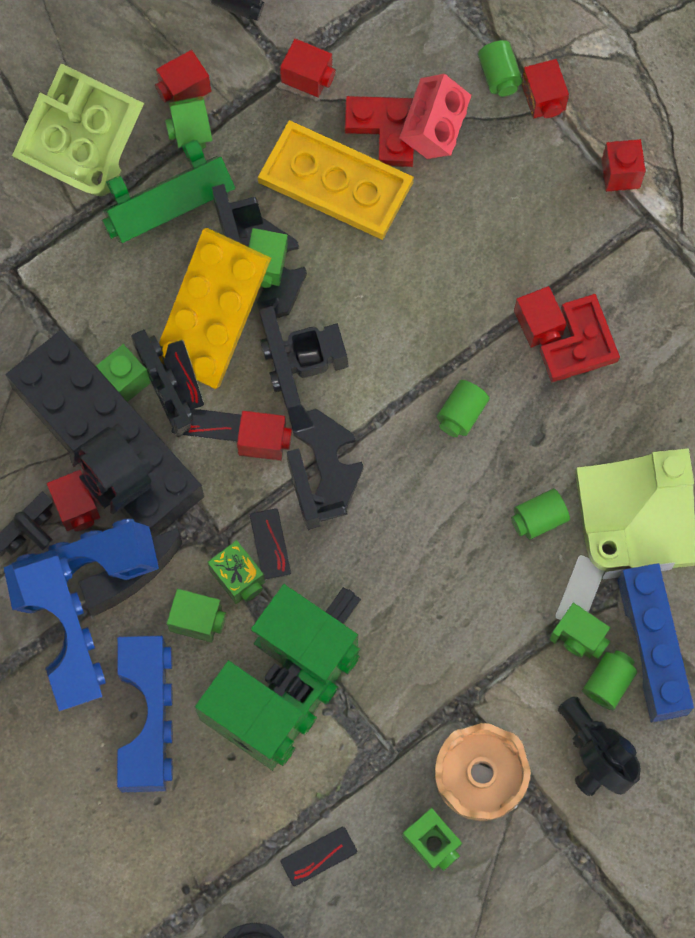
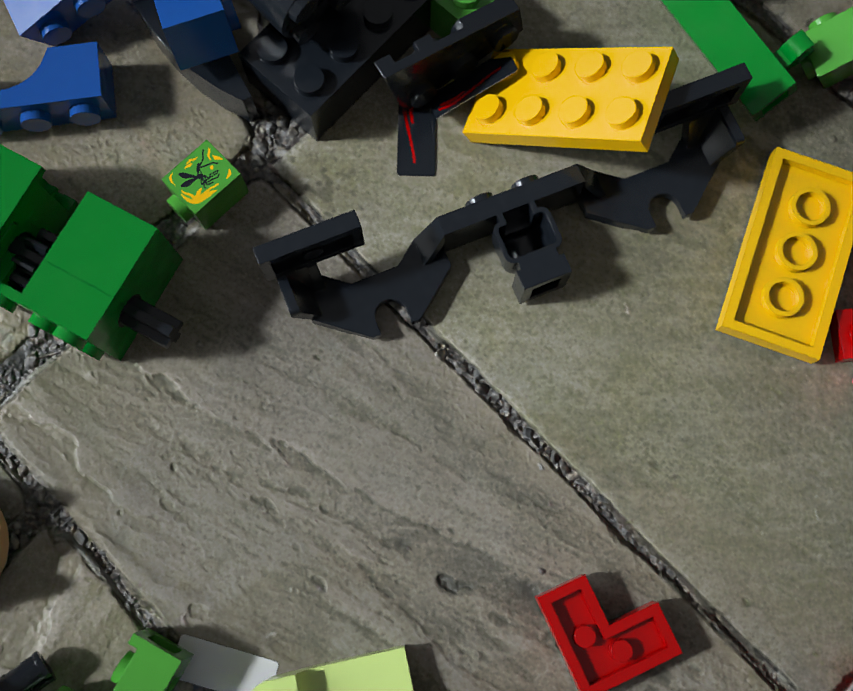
camera: 80 degrees right, 5 degrees up
bright green brick [167,589,226,643] -> none
red brick [237,411,292,461] -> none
bright green brick [249,228,288,288] -> none
black sticker [250,508,291,580] -> none
bright green brick [437,380,490,438] -> none
bright green brick [511,488,570,540] -> none
red brick [514,286,566,348] -> none

